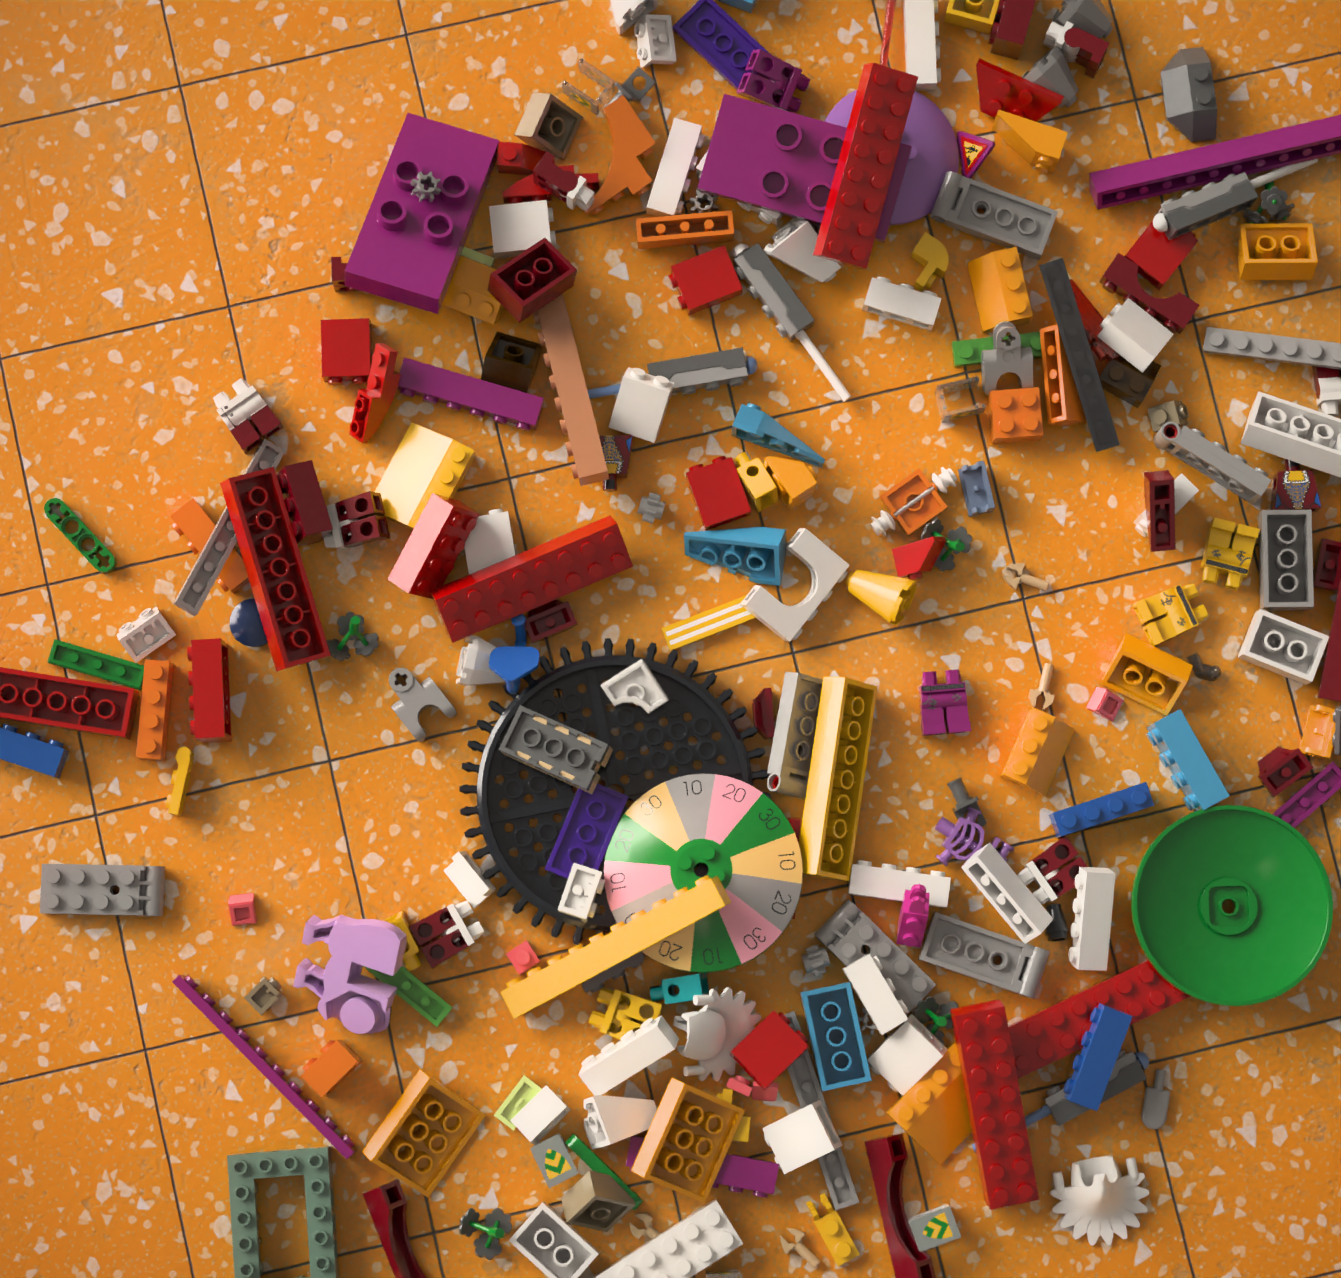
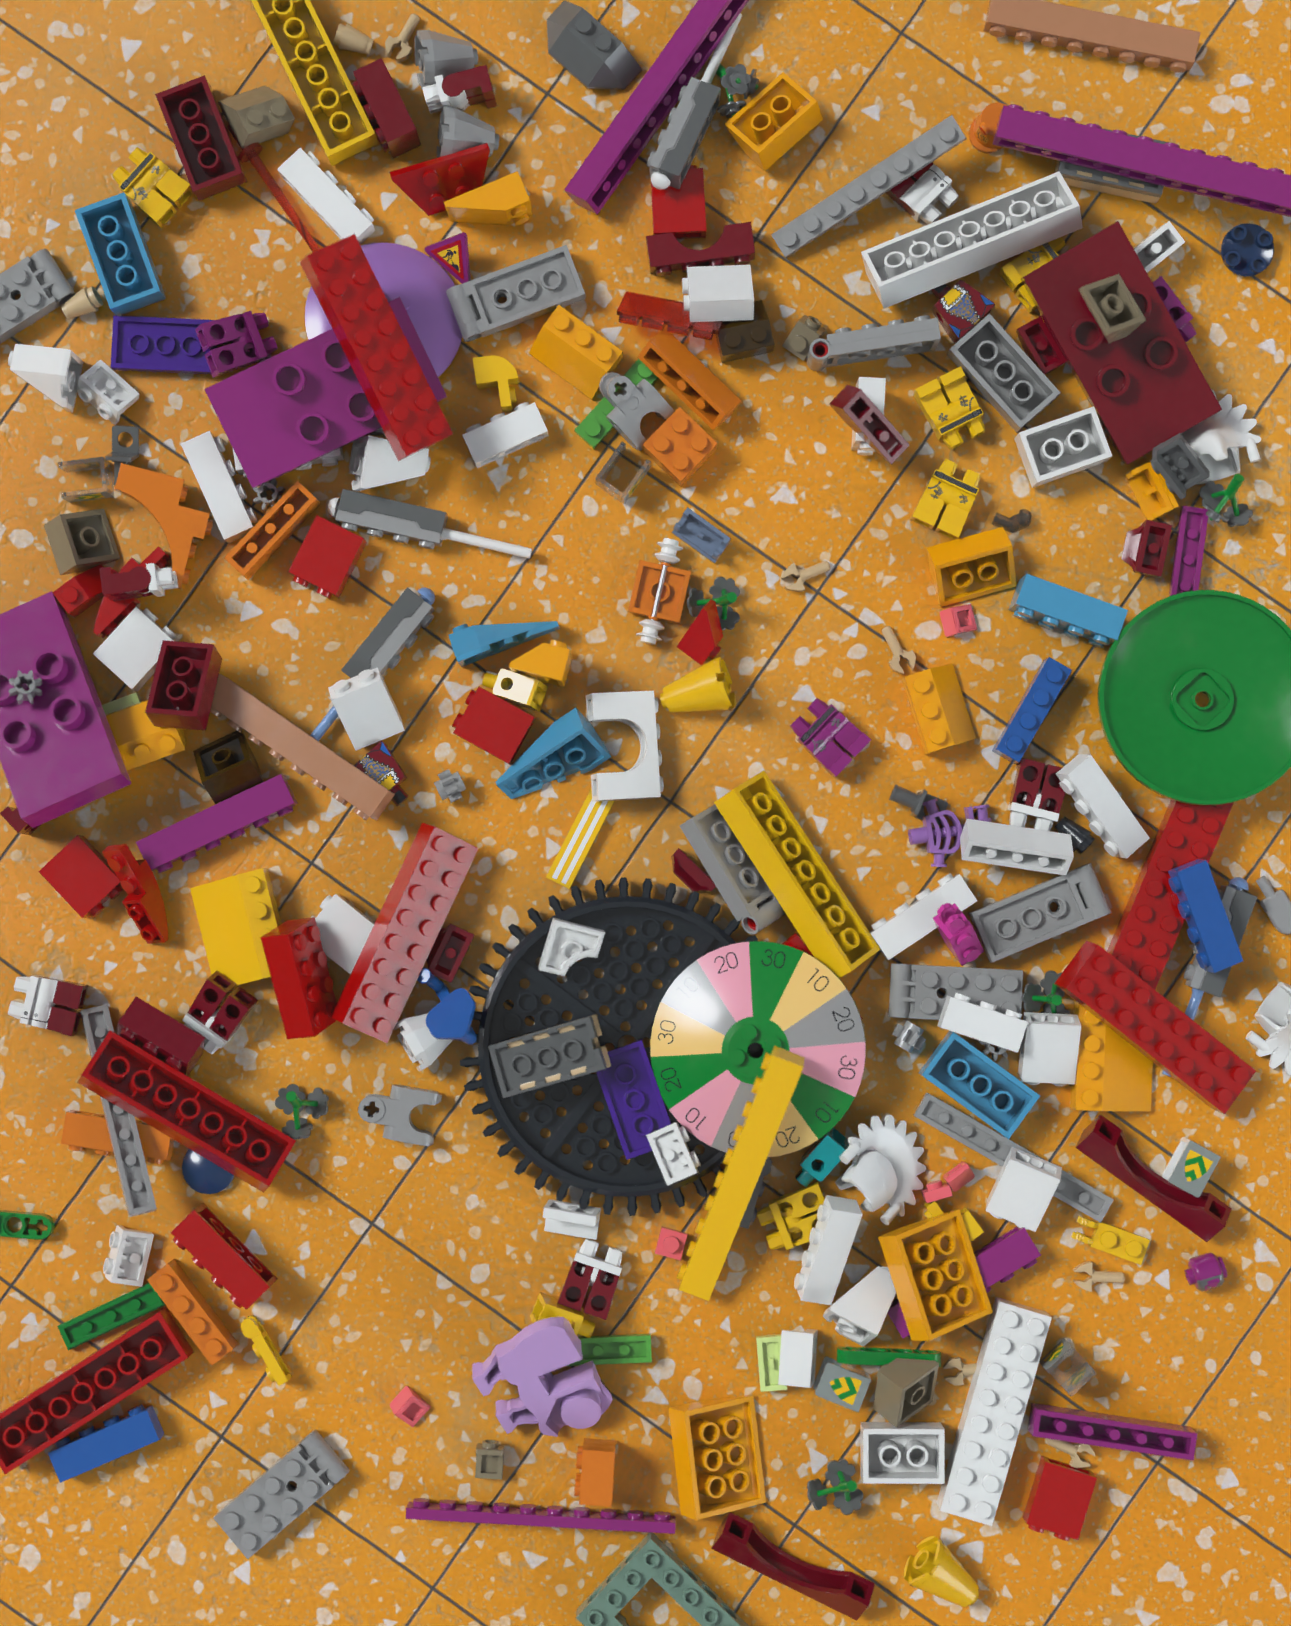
camera: 35 degrees left, 5 degrees up
red brick [730,1010,809,1091] -> none
black plate [1039,258,1120,452] -> none

